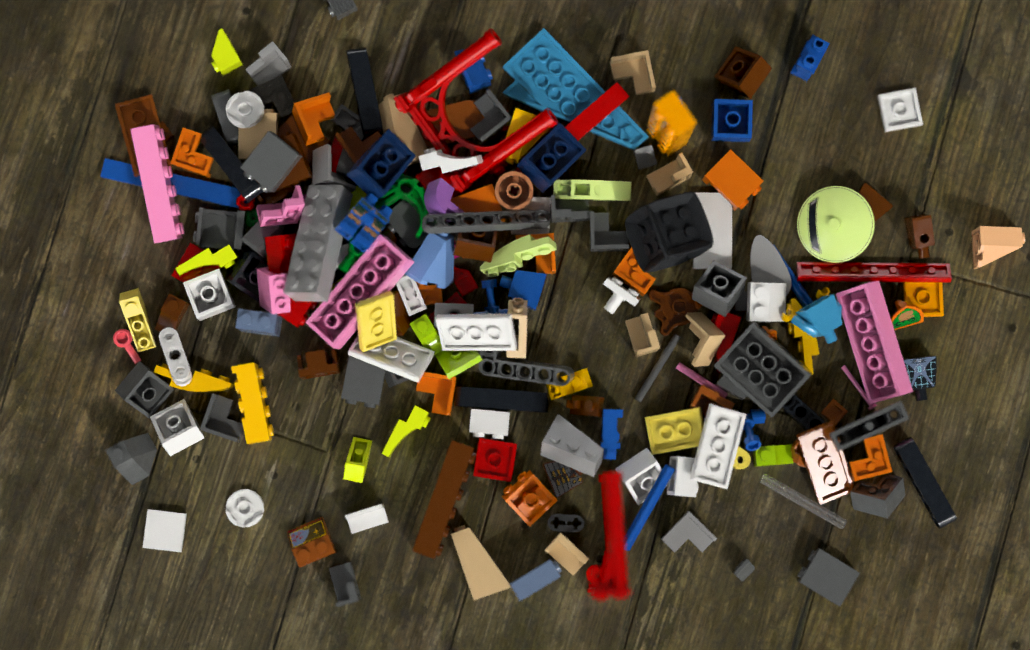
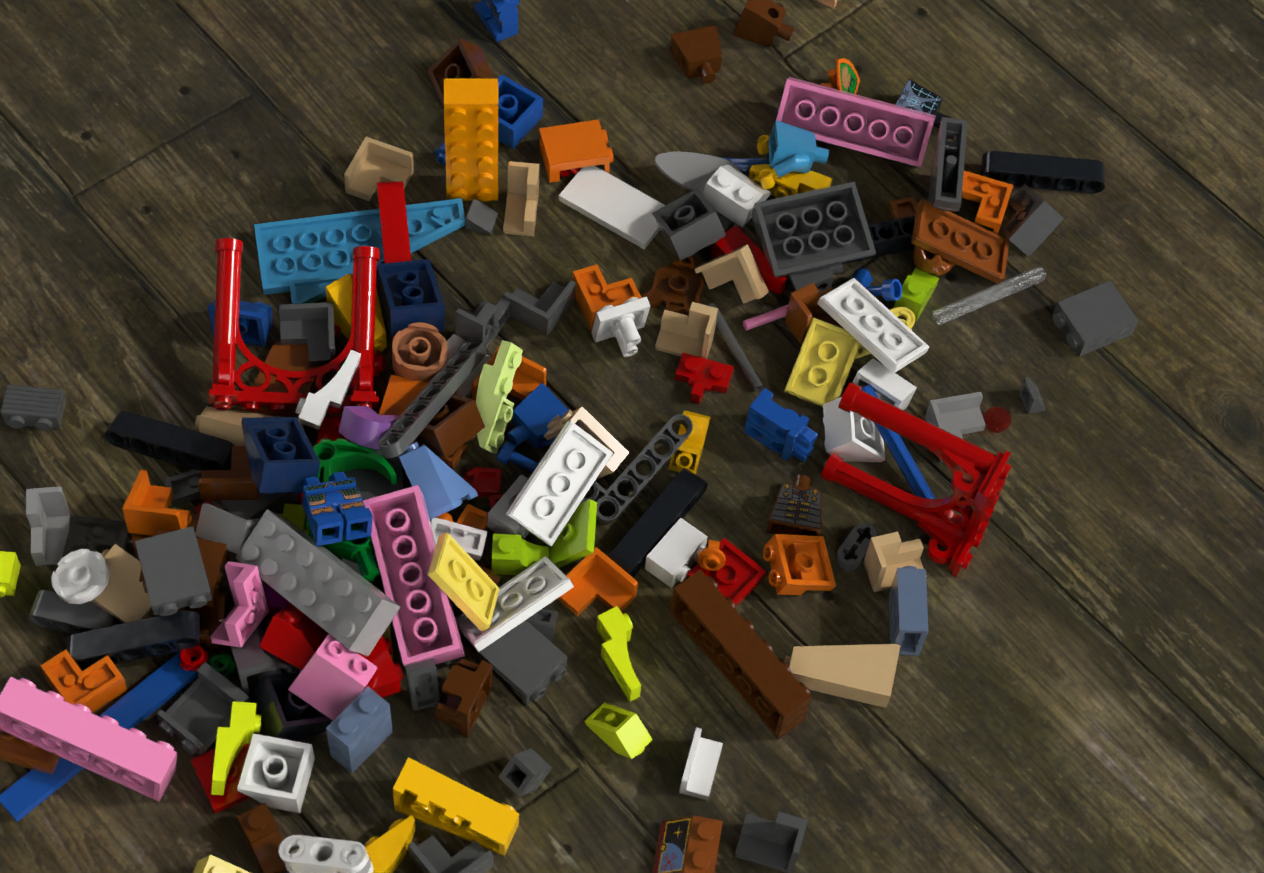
camera: 65 degrees left, 25 degrees down
light grey wedge [541,414,604,477] -> none
yellowish green slope [553,180,632,201] -> none
reddish brown plate [566,395,604,417] -> none
black piece [625,192,713,272] -> none
red tile [796,262,952,283] -> none
yellowish green dish [797,186,875,263] -> none
bright pink piece [841,365,877,410] -> none
light orange tile [903,282,944,317] -> none
none -> dark grey plate [405,658,441,711]
none -> dark grey brick [499,748,552,797]
none -> red hinge [675,352,734,404]
none -> orange plate [697,540,726,571]
none -> clear red plate [984,407,1011,433]

